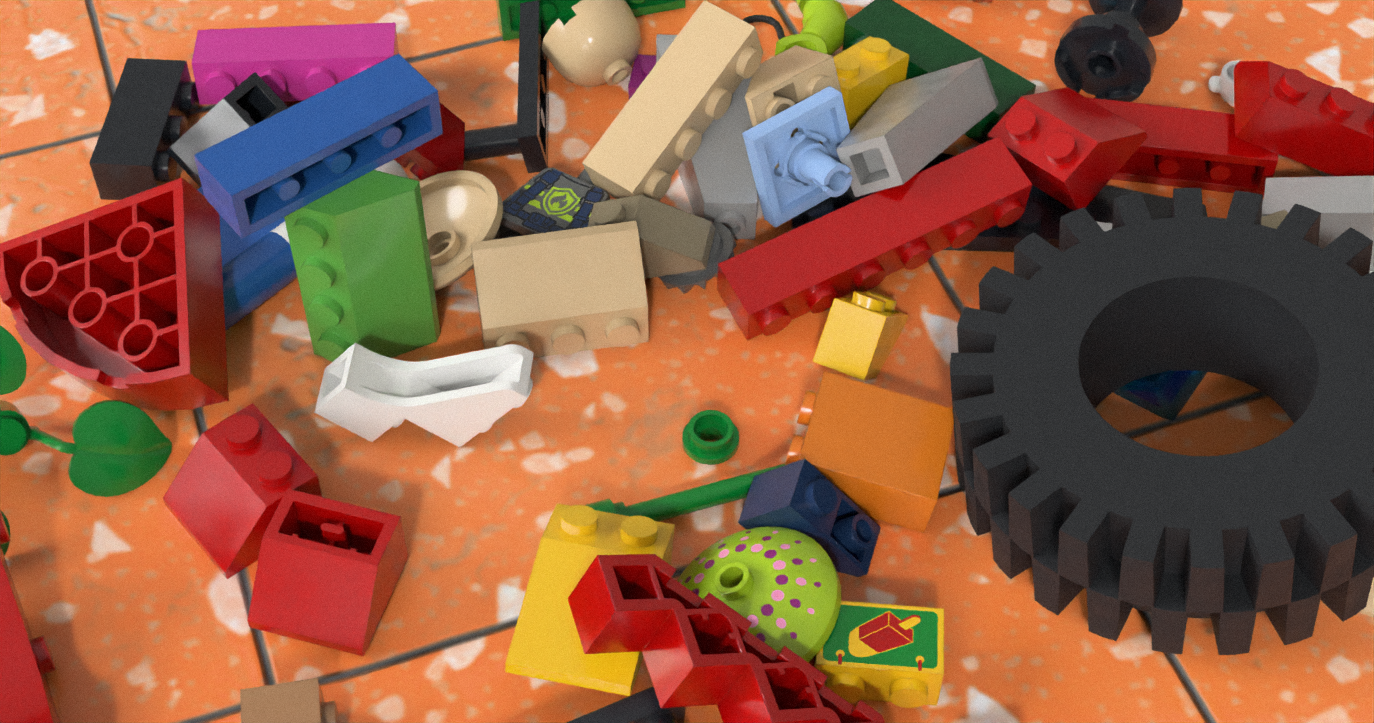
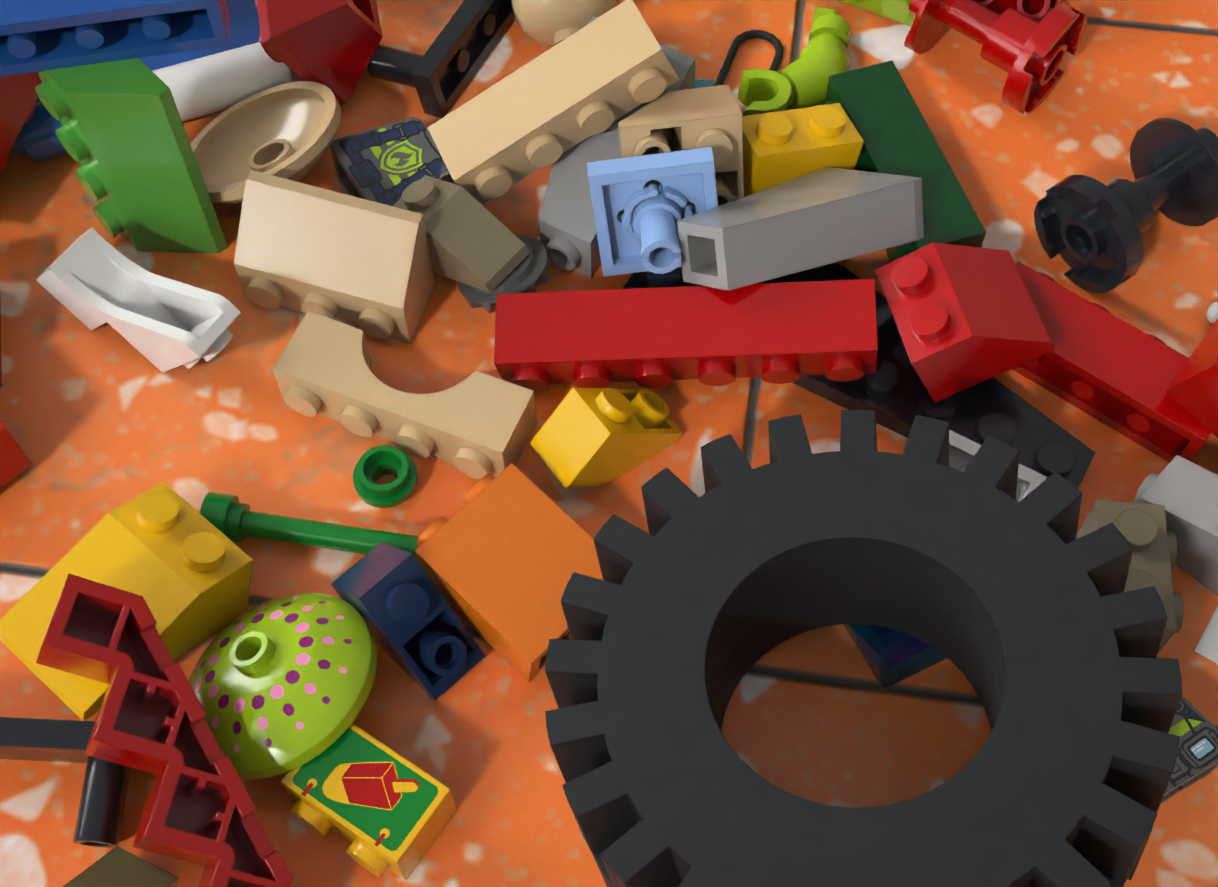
camera: 30 degrees right, 10 degrees up
none -> tan arch [272,311,537,479]

